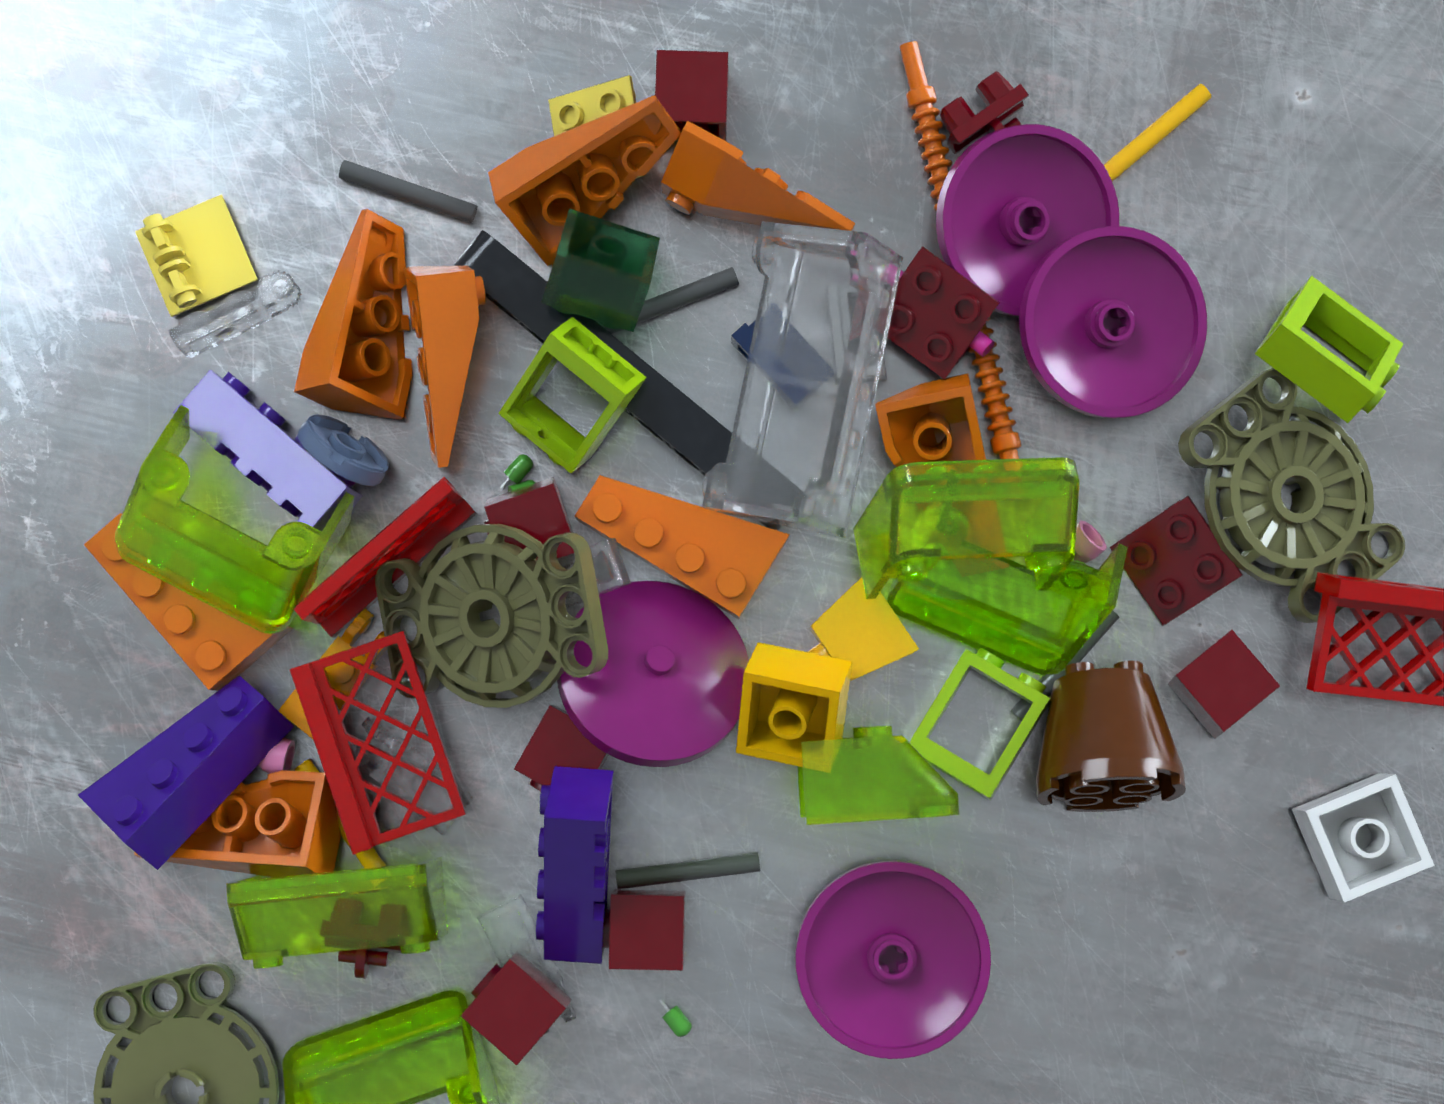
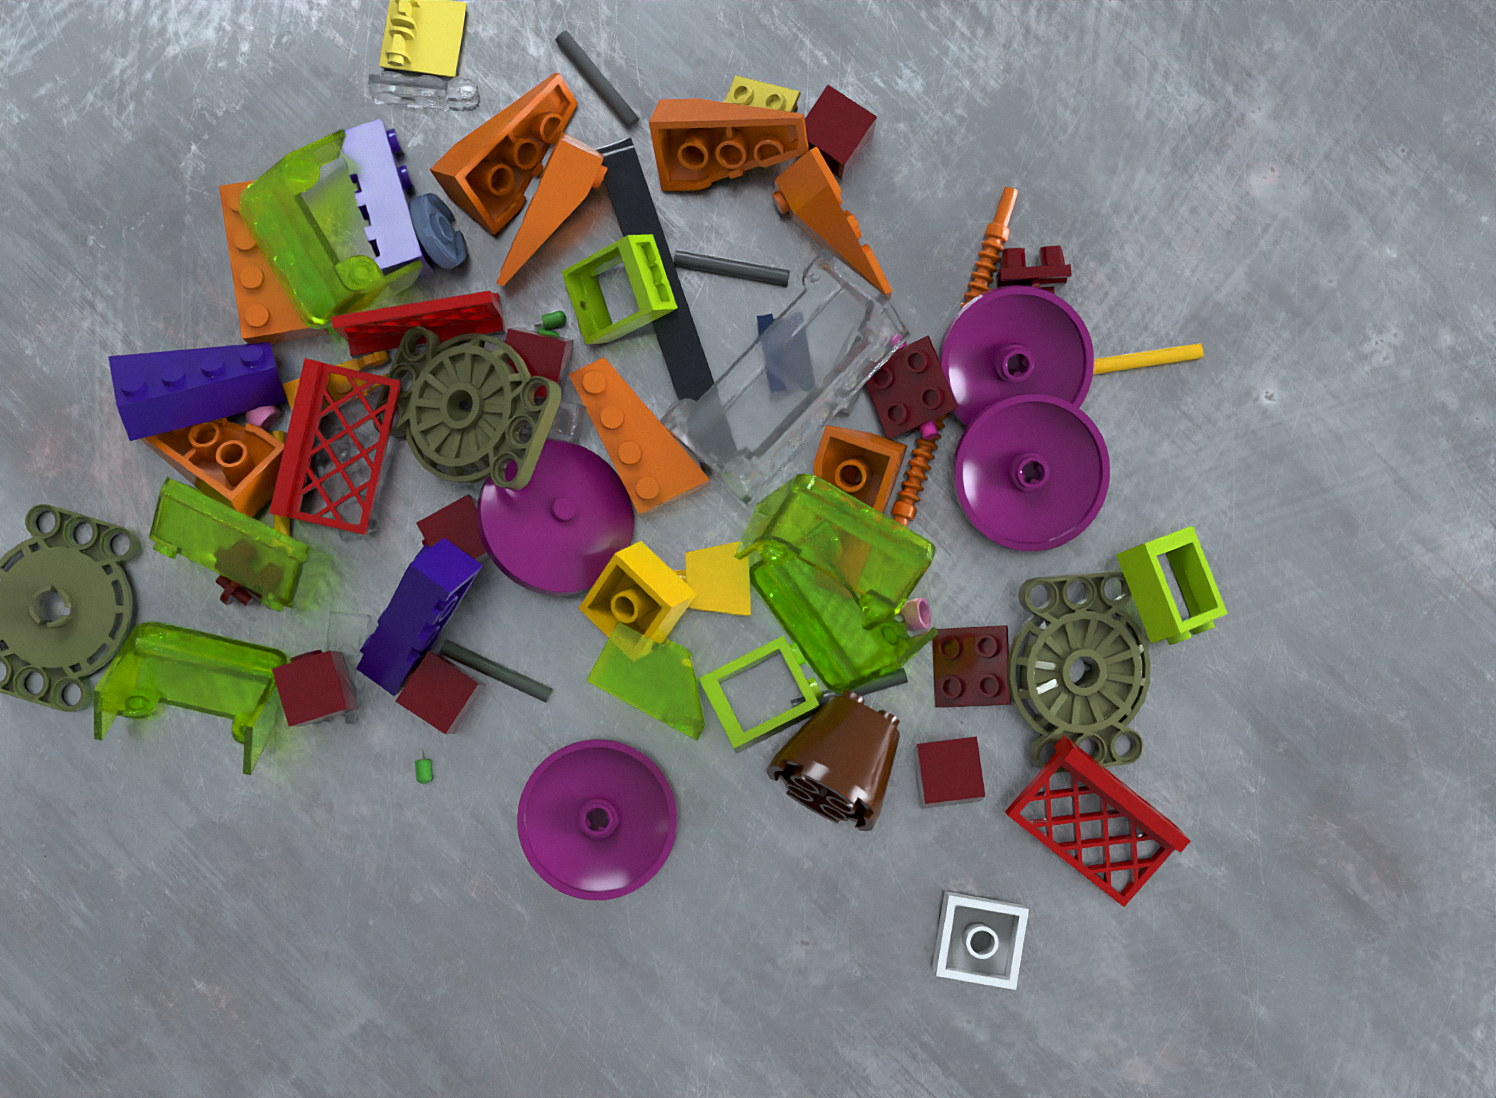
camera: 30 degrees right, 0 degrees up
clear green brick [541,208,660,332] -> none

